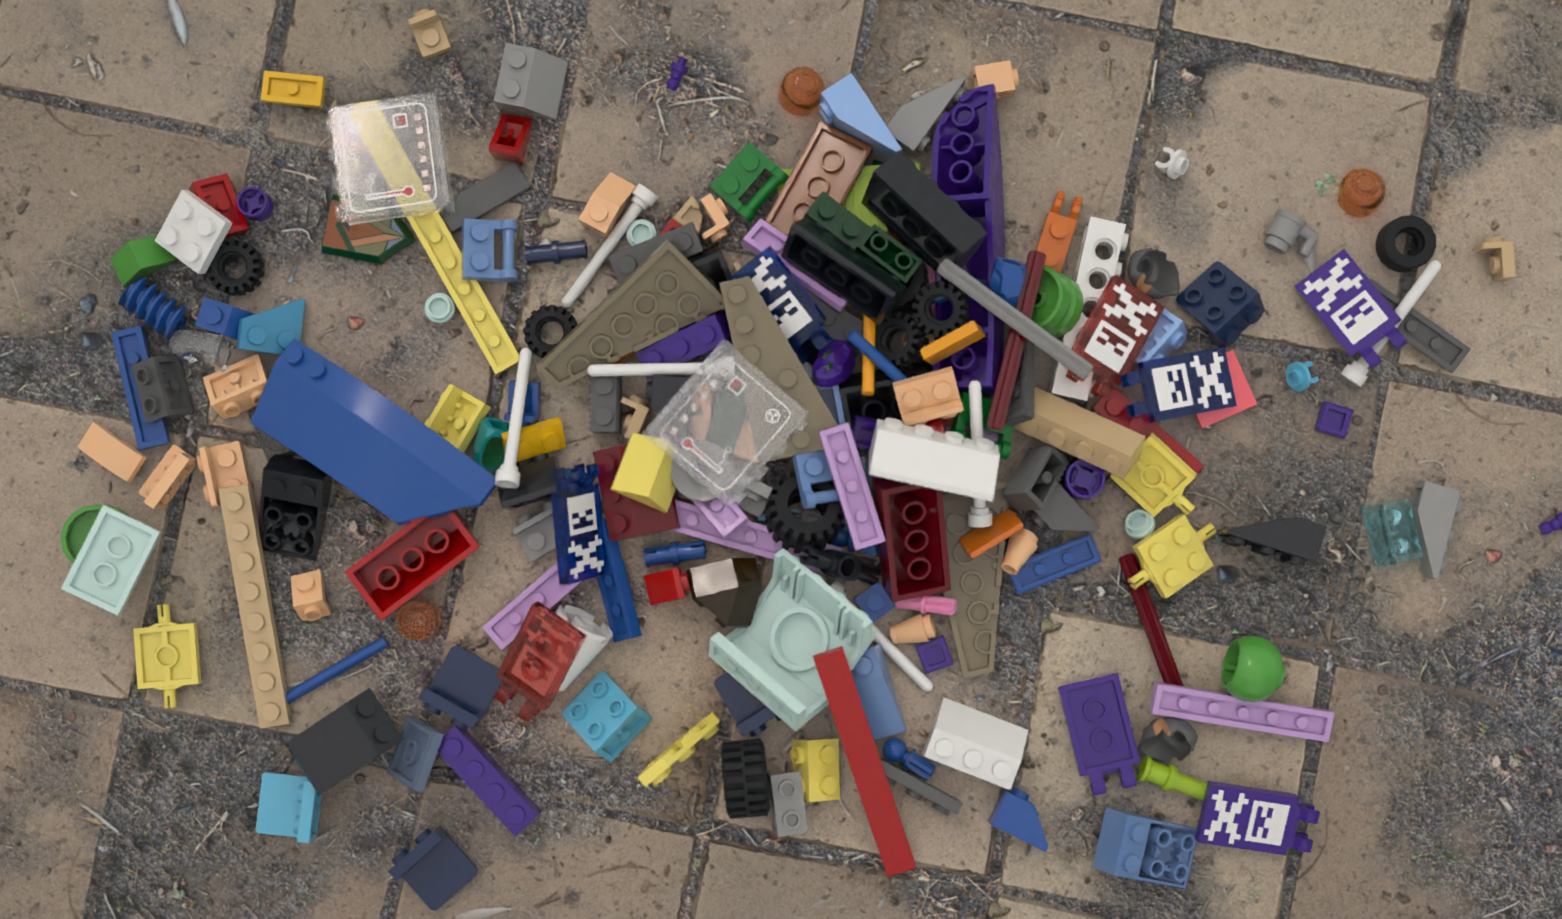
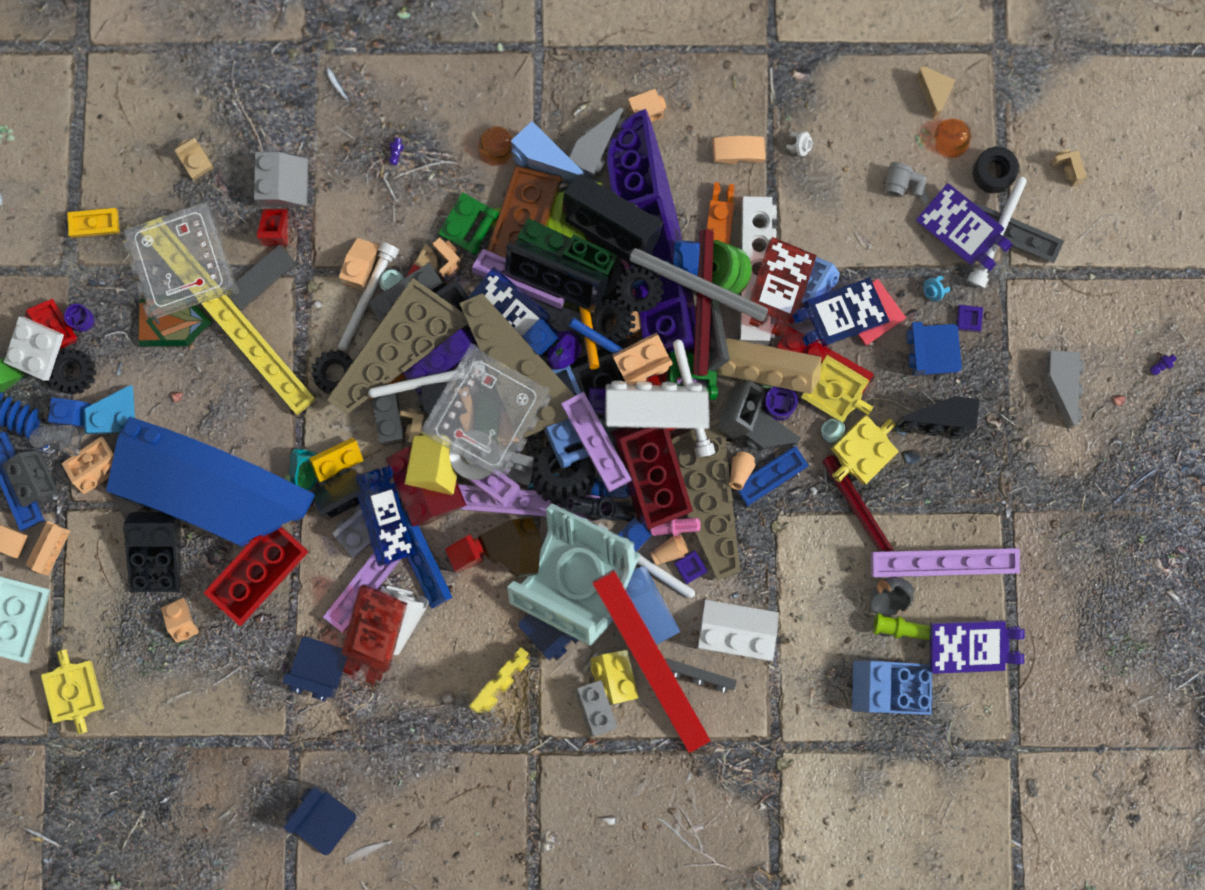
camera: 10 degrees left, 5 degrees down
light nougat bracket [197,441,255,508] -> none
tan plate [218,484,292,729] -> none
medium azure bracket [255,772,322,844] -> none
black slope [285,688,404,795] -> none
blue bar [286,636,389,704] -> none
sand blue tile [387,716,444,793] -> none
clear orange wheel [396,600,443,641] -> none
light yellow bracket [424,384,491,453] -> none
light aqua plate [425,293,455,323] -> none
dark purple brick [437,725,542,837] -> none
medium blue plate [462,218,518,282] -> none
white piece [494,347,532,489] -> none
blue bracket [504,380,541,427] -> none
dark blue pin [525,239,588,265] -> none
medium azure bracket [562,671,653,763] -> none
blue pin [644,540,707,567] -> none
black tyre [721,738,770,819] -> none
blue axle [882,738,935,780] -> none
light orange tile [920,321,986,365] -> none
orange slope [959,509,1024,559] -> none
blue slope [988,787,1049,852] -> none
dark purple tile [1058,673,1140,795] -> none
dark grey hair [1128,248,1180,299] -> none
dark blue bracket [1176,262,1265,351] -> none
bright green wheel [1221,635,1285,702] -> none
clear light blue bracket [1362,498,1423,567] -> none
none -> blue plate [522,319,558,355]
none -> light nougat slope [712,136,766,164]
none -> blue bracket [906,322,962,376]
none -> tan slope [916,66,956,119]

